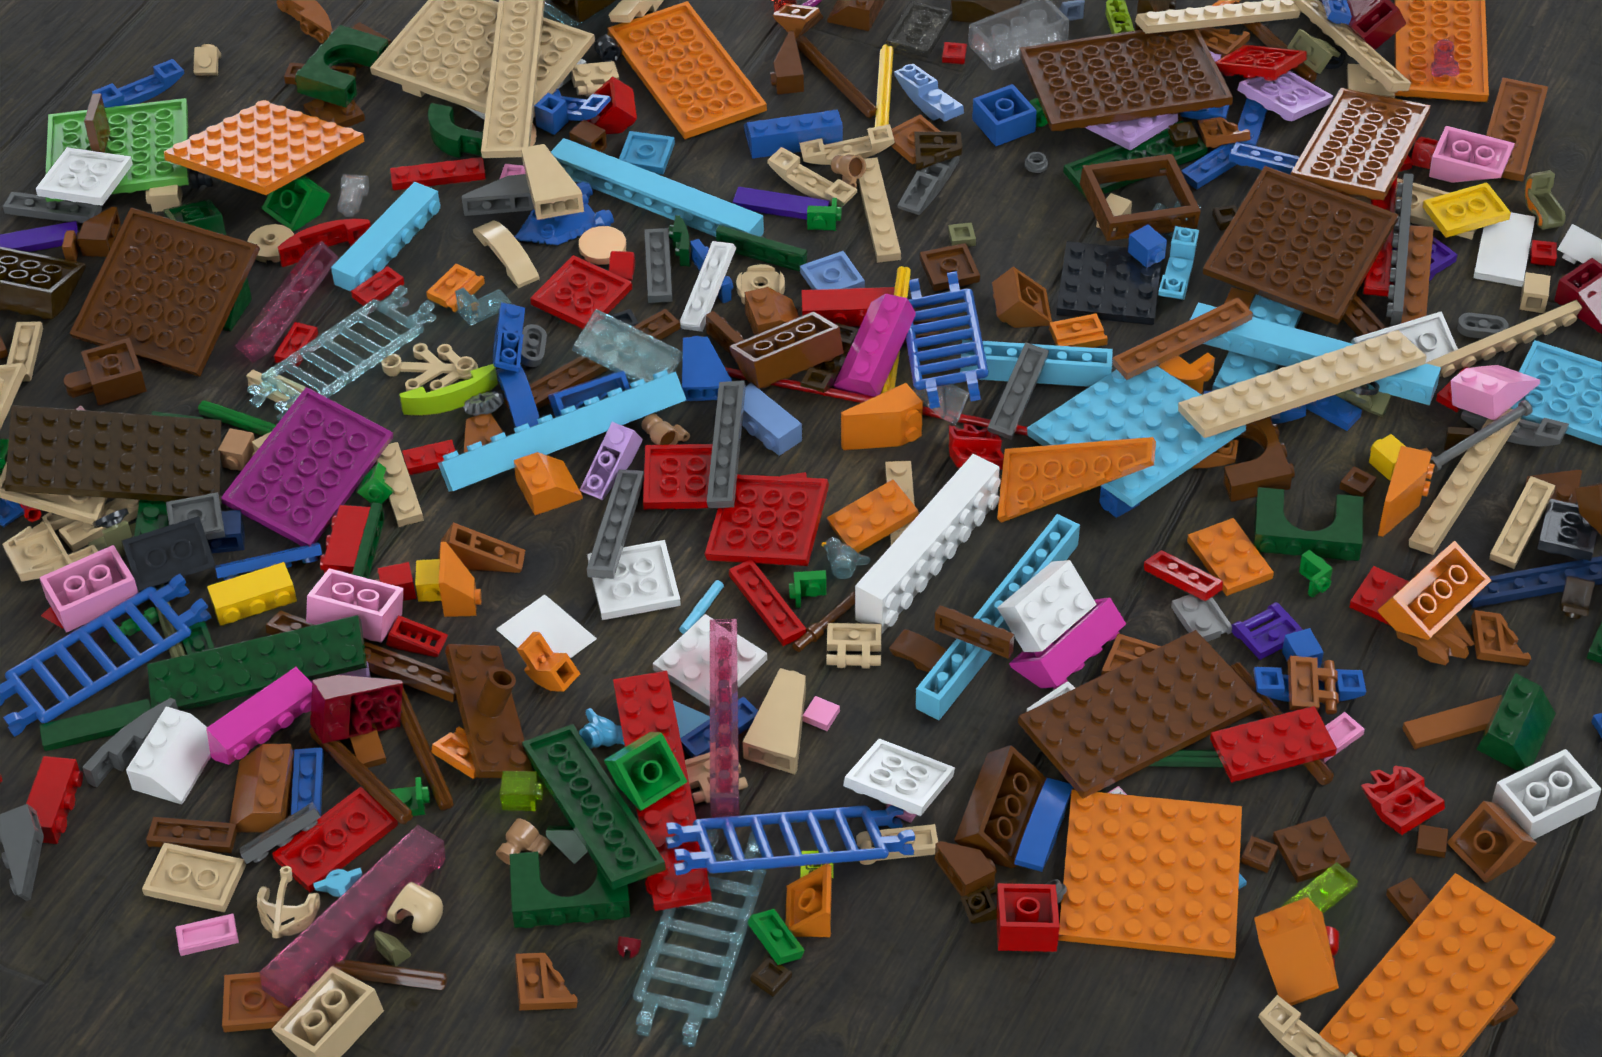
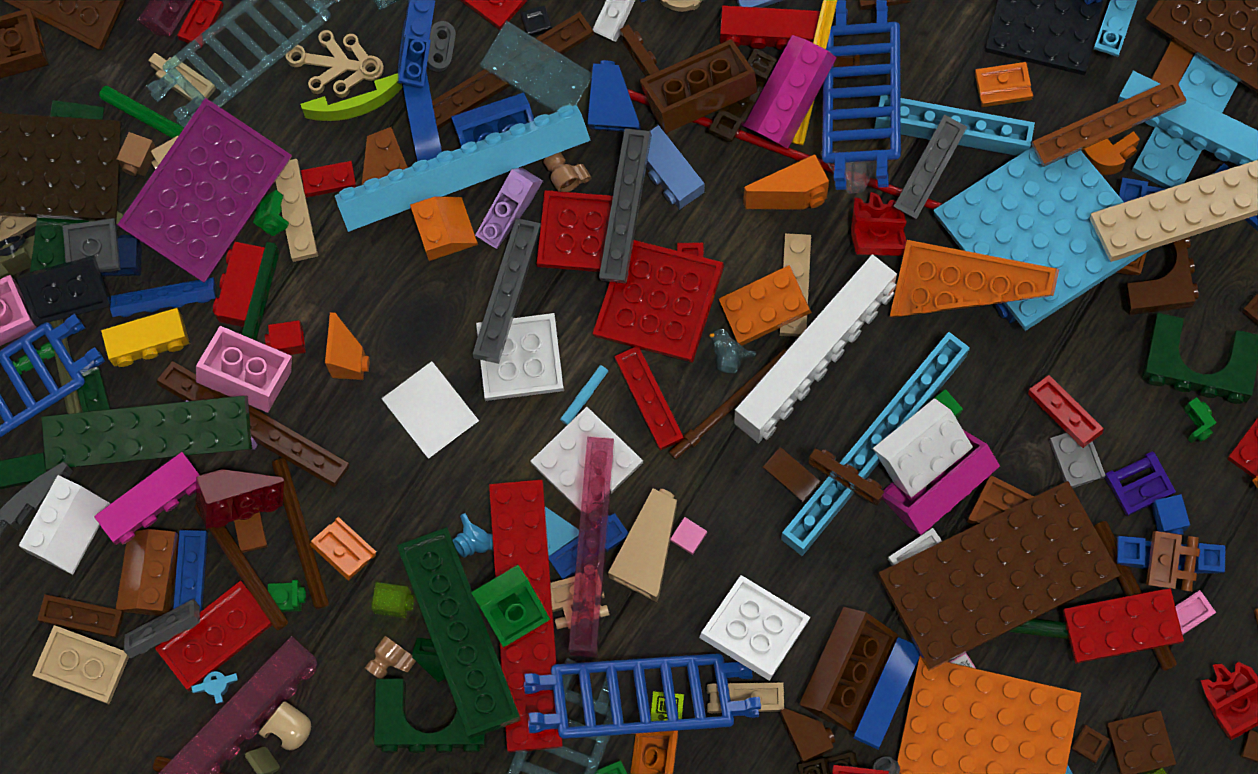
camera: 10 degrees right, 25 degrees up
bright pink tile [175,914,239,956] -> none
tan helmet [257,866,320,938] -> none
red slope [386,615,448,657] -> none
yellow brick [415,559,441,602] -> none
dark orange slope [438,522,525,573] -> none
reddish brown plate [445,644,533,779] -> none
dark grey gear [464,391,504,416] -> none
orange brick [516,632,580,692] -> none
dark orange slope [744,287,799,336] -> none
green bracket [789,570,827,608] -> none
tan plate [827,623,881,669] -> none
dark orange slope [992,266,1052,328] -> none
orange plate [1187,518,1274,596] -> none

